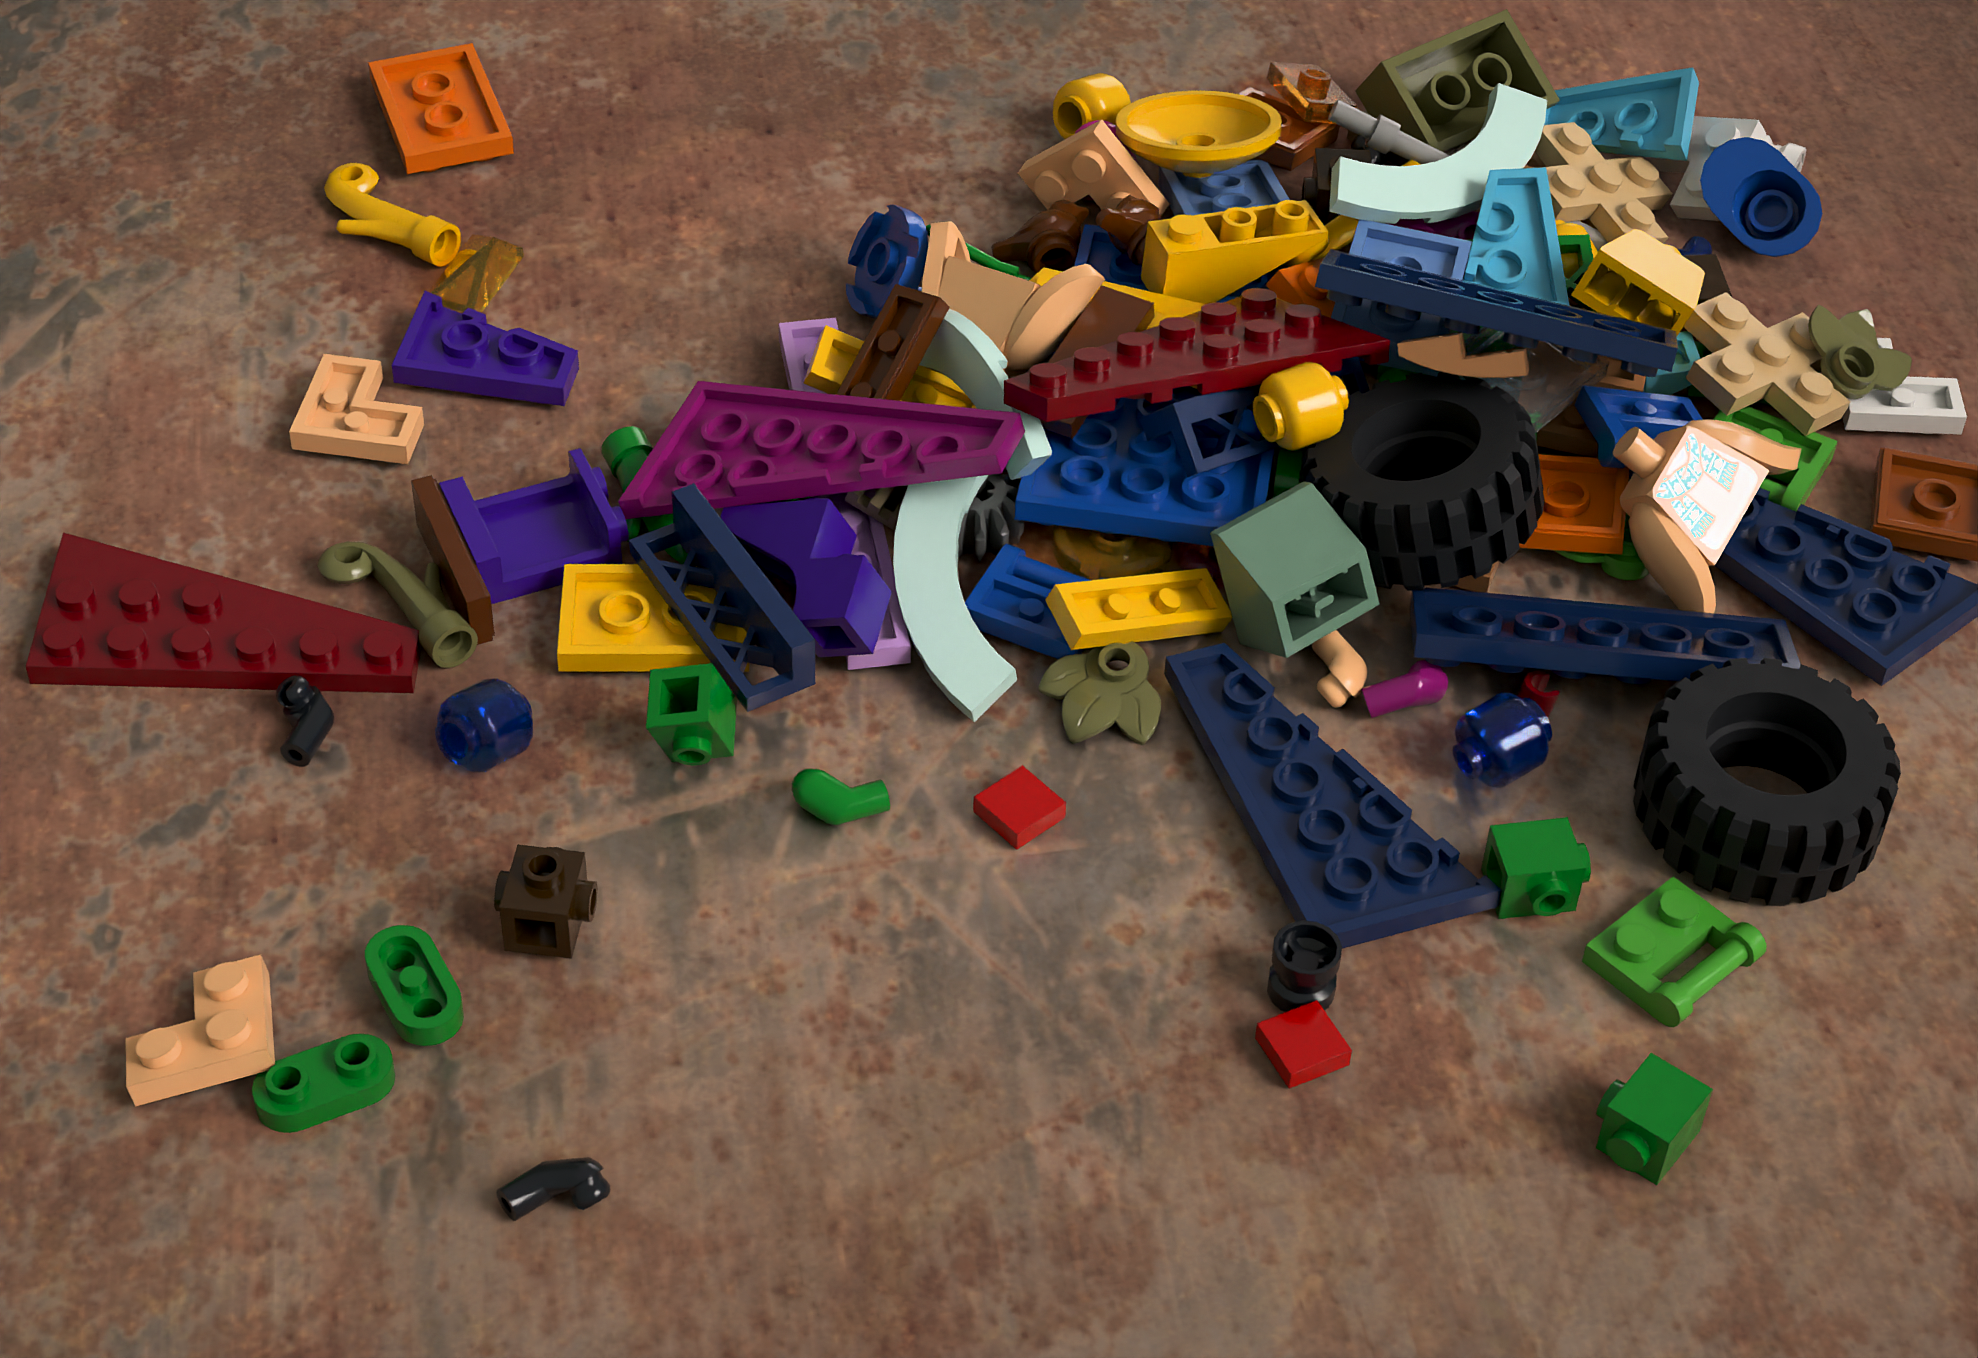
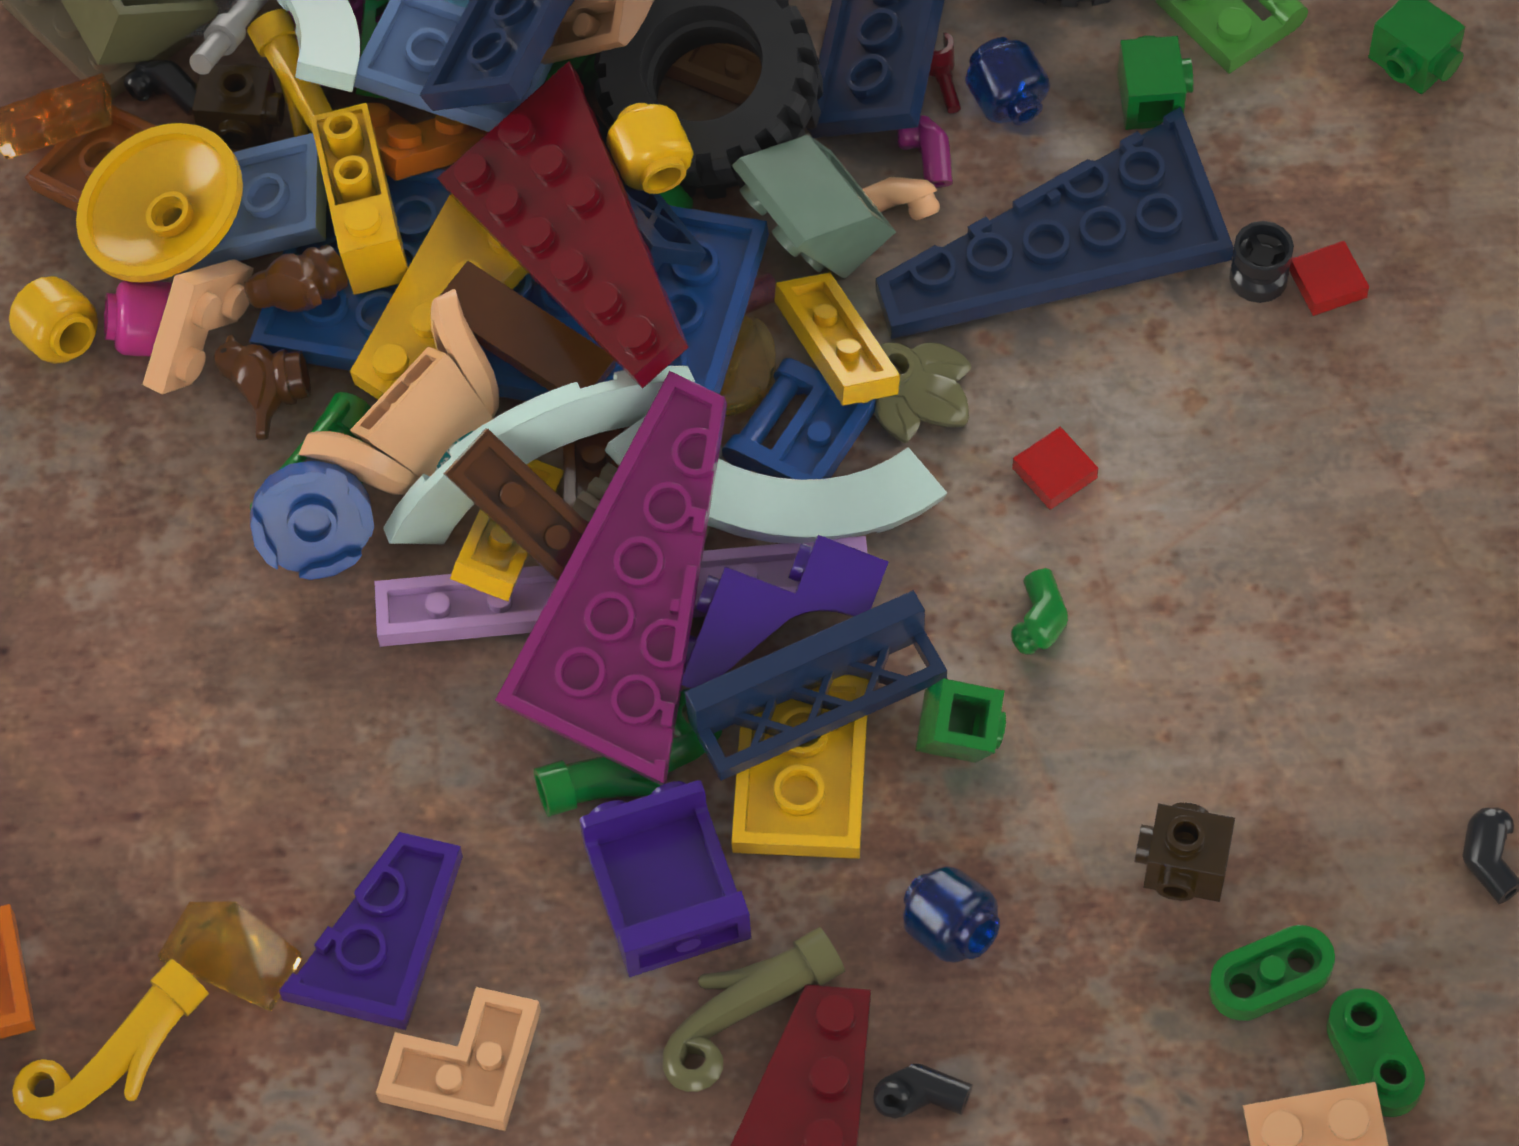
camera: 80 degrees left, 15 degrees up
reddish brown tile [411,475,495,645] -> none

